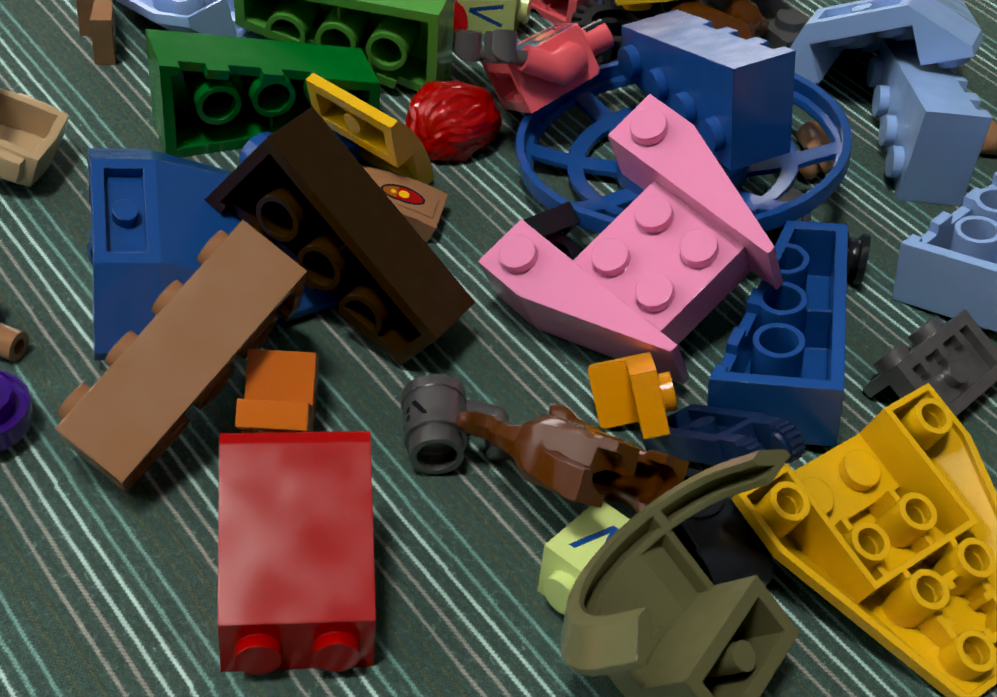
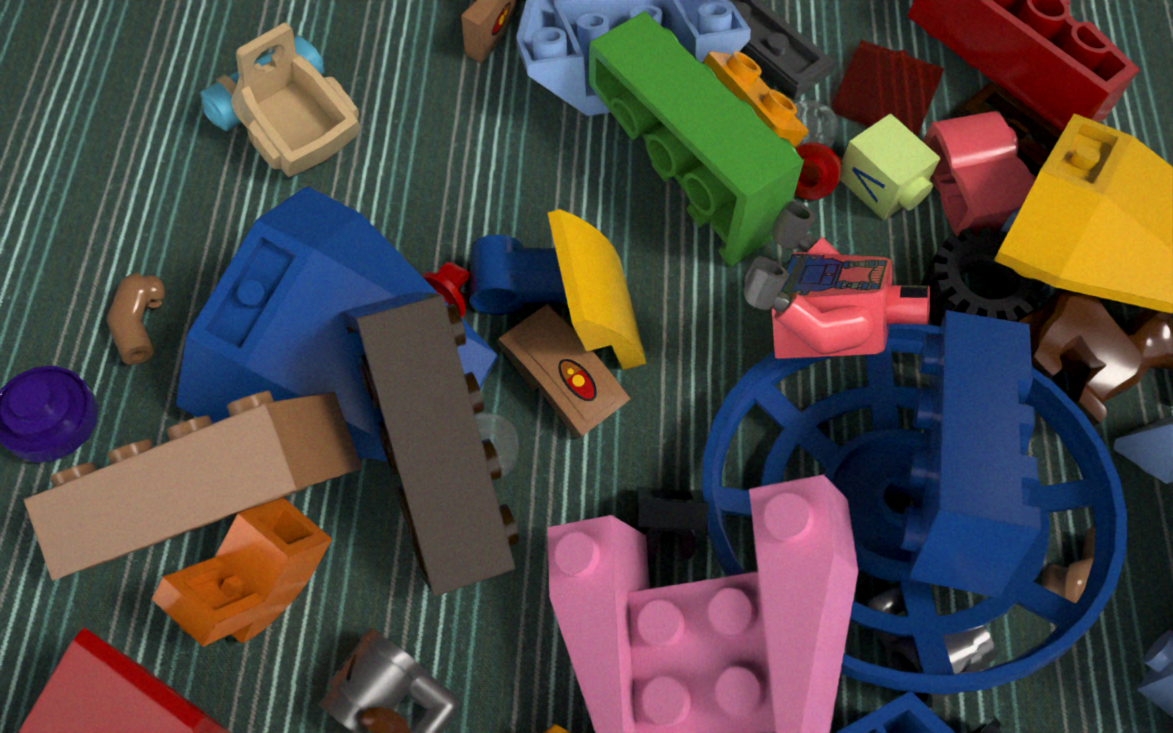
camera: 40 degrees right, 20 degrees up
green wedge [145,29,380,158] -> none
red hair [406,81,503,163] -> none

